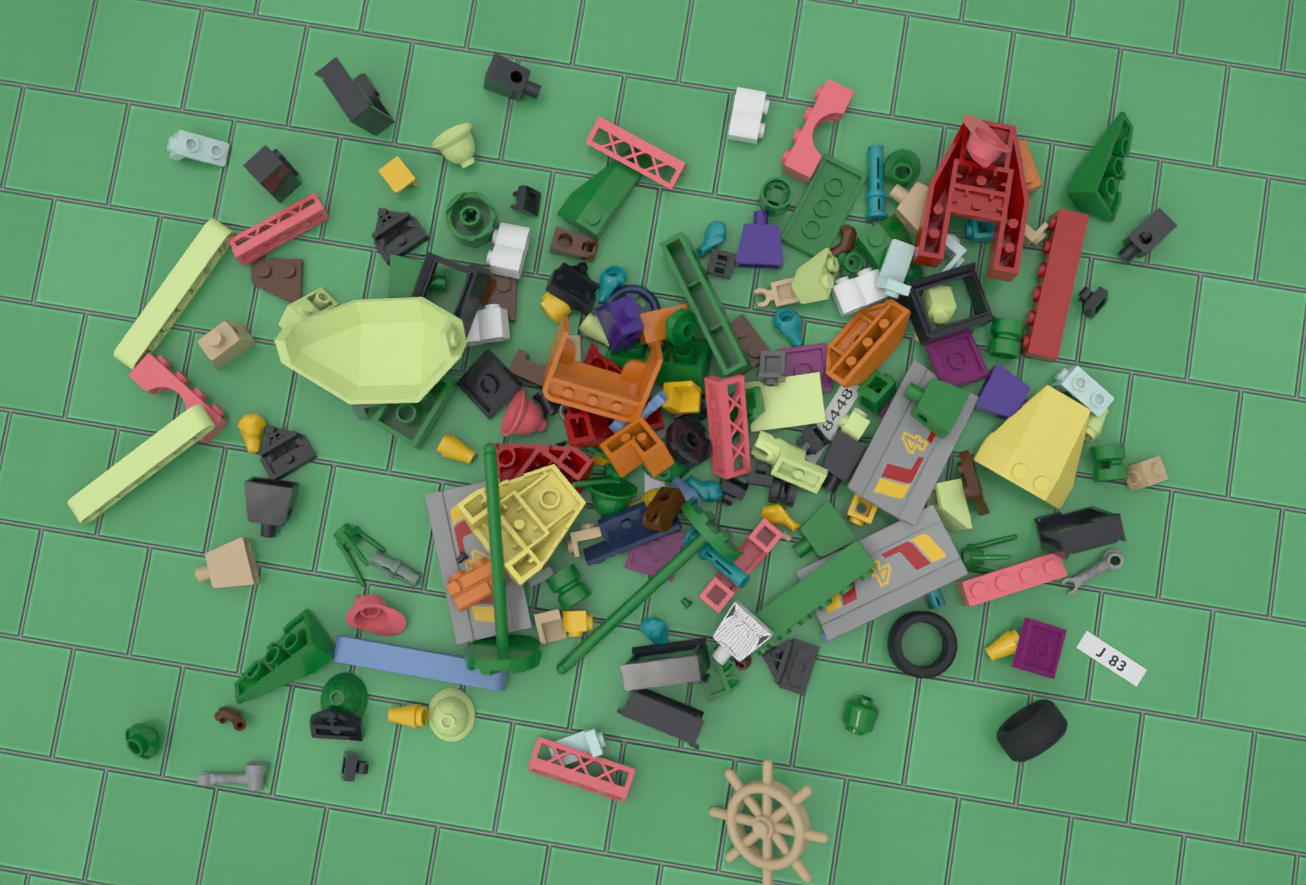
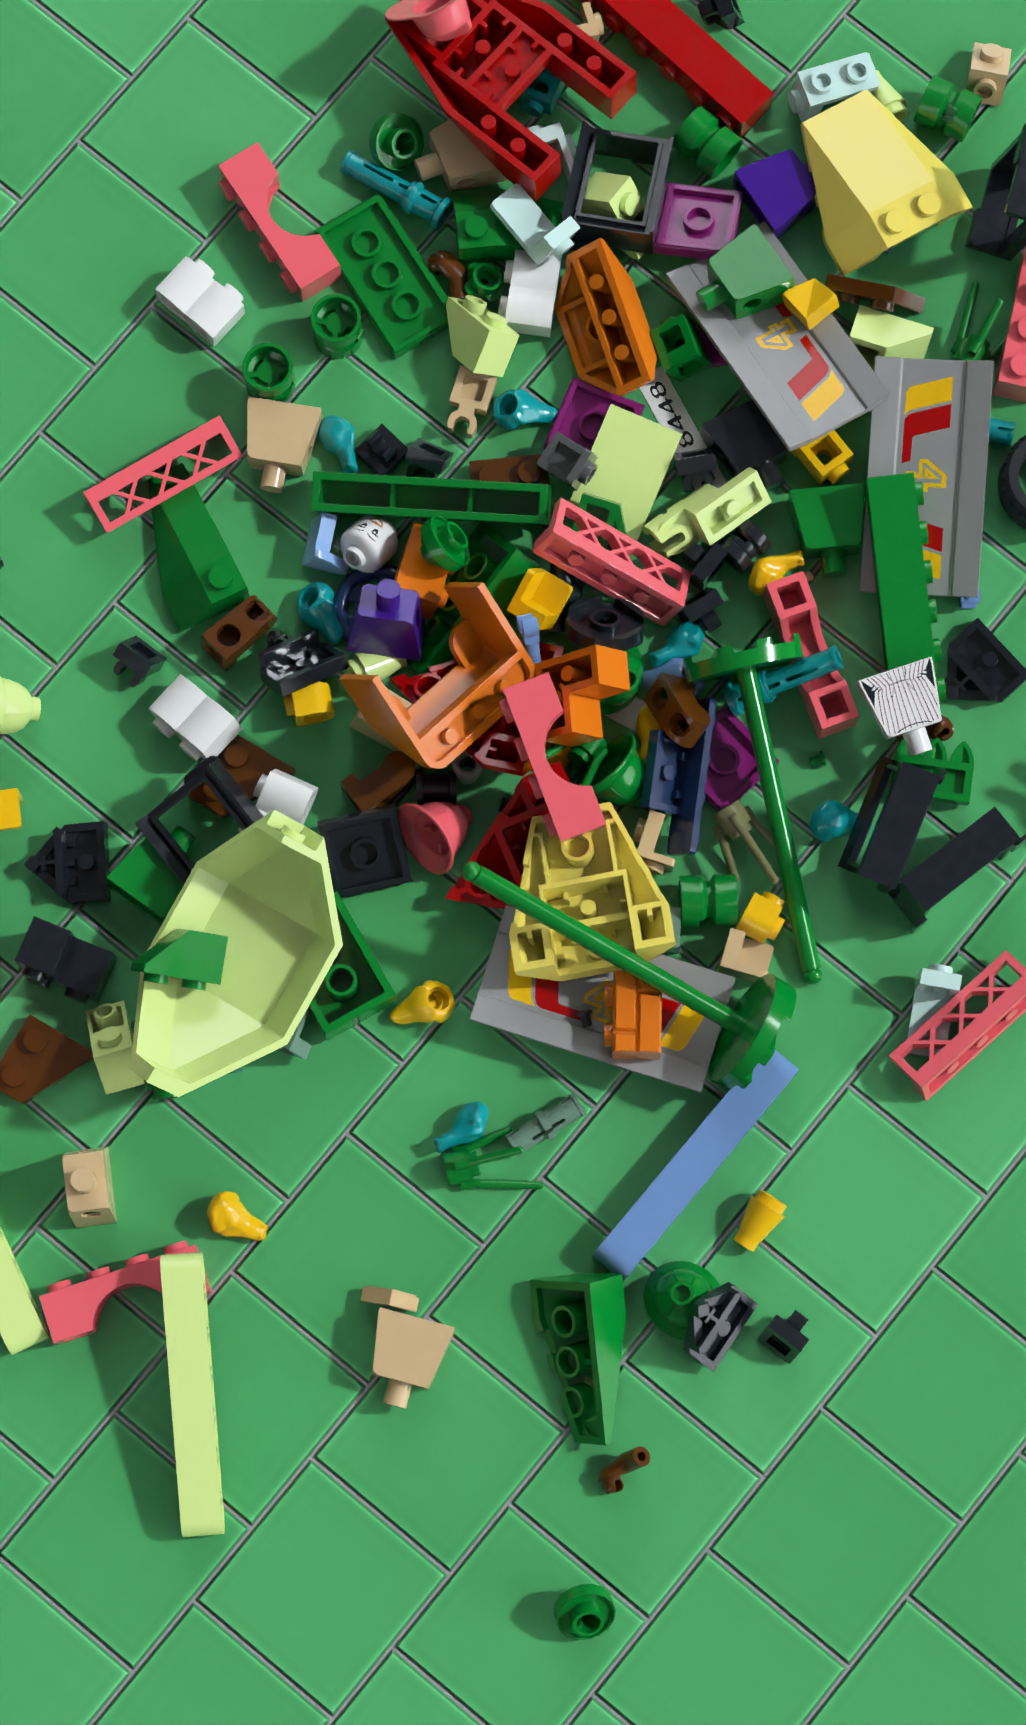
camera: 65 degrees left, 5 degrees down
light grey brick [197,761,266,791] -> none
black torso [244,476,300,538] -> none
black slope [258,425,318,480] -> none
coral piece [346,594,407,636] -> none
yellowish green hat [428,688,475,742] -> none
yellow cone [436,433,475,465] -> none
green brick [446,192,499,248] -> none
dark purple torso [735,211,784,270] -> none
yellowish green plate [838,408,870,442] -> none
none -> black brick [15,916,117,1004]
none -> green slope [131,929,228,991]
none -> green wheel [242,343,296,402]
none -> tan torso [247,396,323,493]
none -> light blue tile [302,512,349,575]
none -> white head [340,515,398,573]
none -> tan tile [360,1285,419,1312]
none -> yellow animal [390,980,455,1025]
none -> black tile [404,438,454,478]
none -> teal animal [433,1101,488,1153]
none -> coral arch [499,672,606,843]
none -> olive plant [711,799,779,884]
none -> yellow slope [782,278,839,331]

